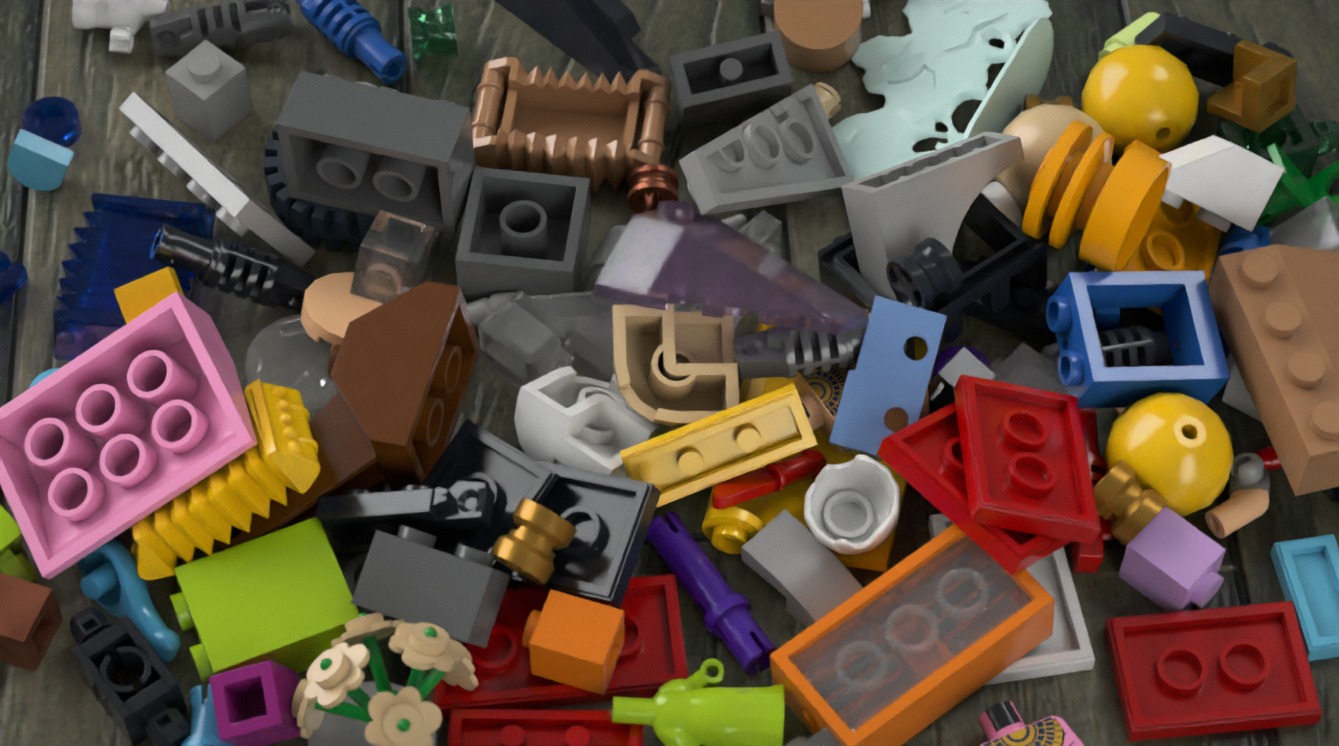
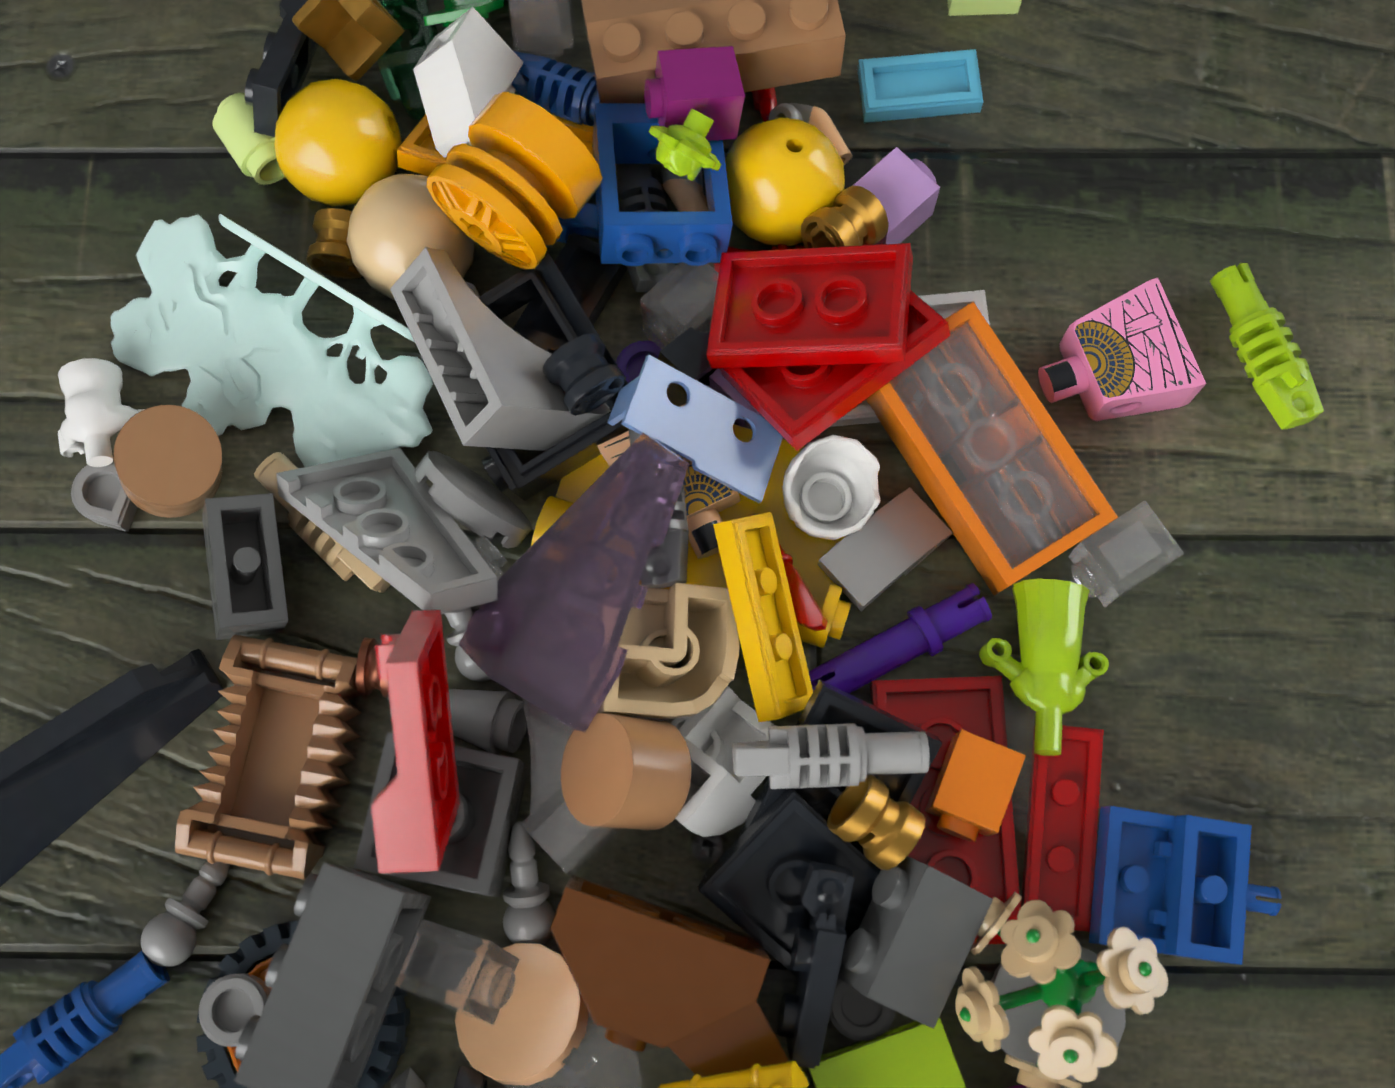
camera: 80 degrees left, 20 degrees up
clear green wheel [407,2,458,62] -> none
red tile [1104,601,1322,742] -> none
none -> light grey bar [141,861,230,967]
none -> piece [371,610,460,873]
none -> light grey tile [415,451,532,548]
none -> medium nougat piece [561,713,691,830]
none -> magenta brick [644,46,745,141]
none -> lime plant [649,108,722,181]
none -> light grey hinge [732,723,929,789]

